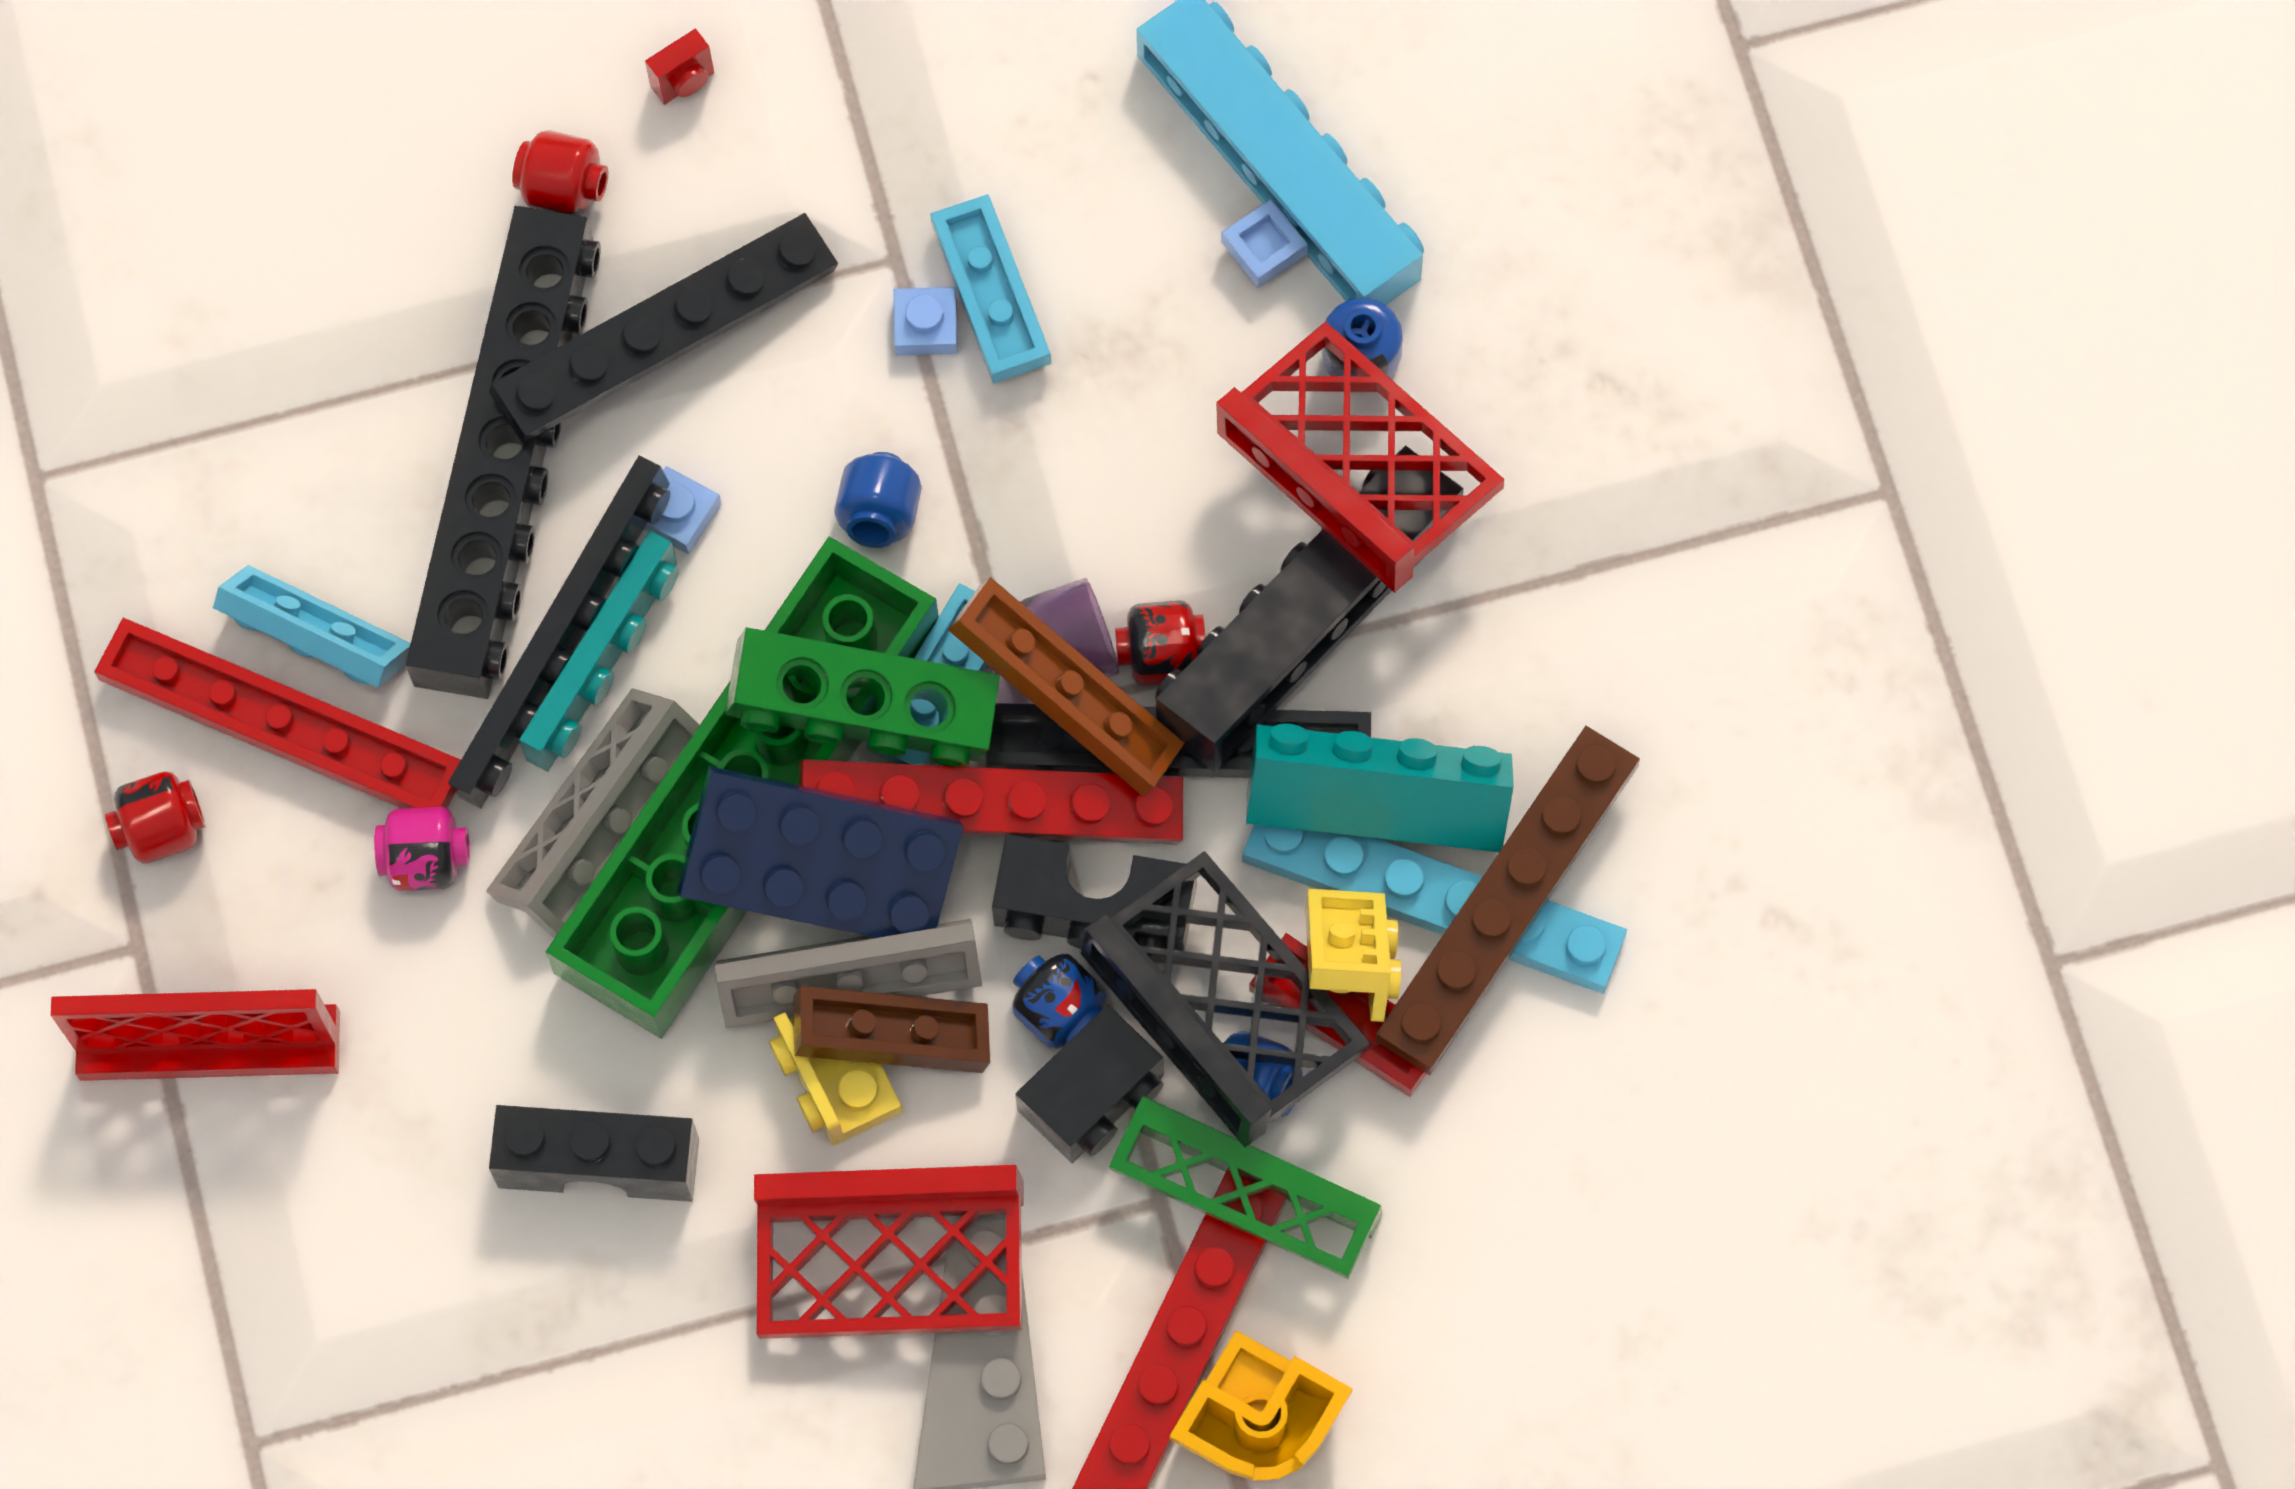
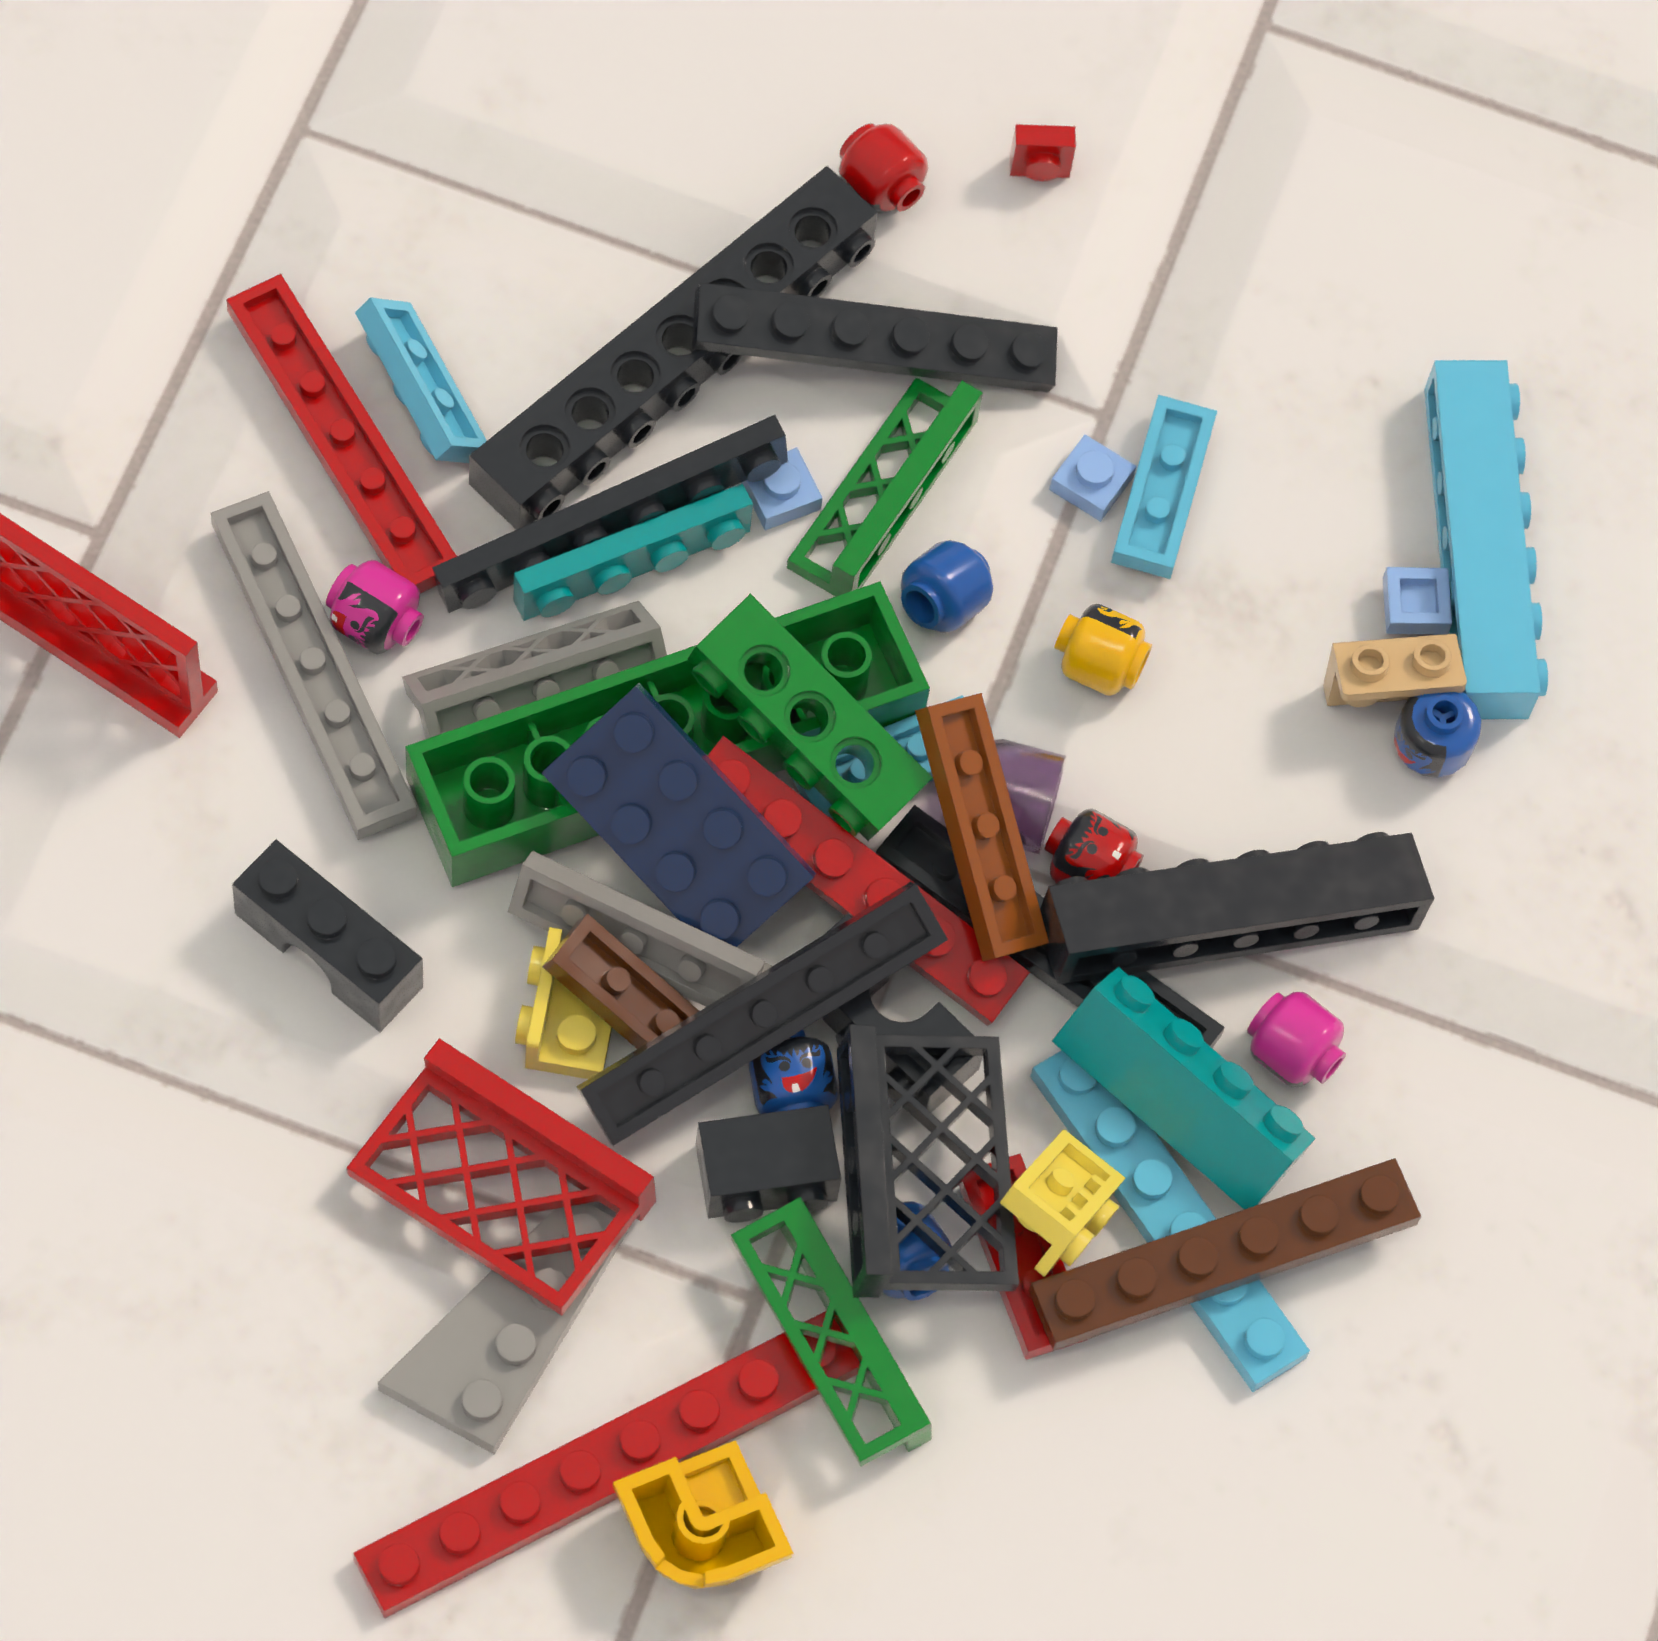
camera: 25 degrees right, 5 degrees down
red head [105,771,206,863] -> none
red fence [1216,321,1504,593] -> none
none -> light grey plate [211,491,417,840]
none -> black plate [576,882,948,1146]
none -> green fence [786,377,983,597]
none -> yellow head [1054,604,1152,696]
none -> dark pink head [1247,992,1346,1087]
none -> tan bracket [1323,634,1467,707]

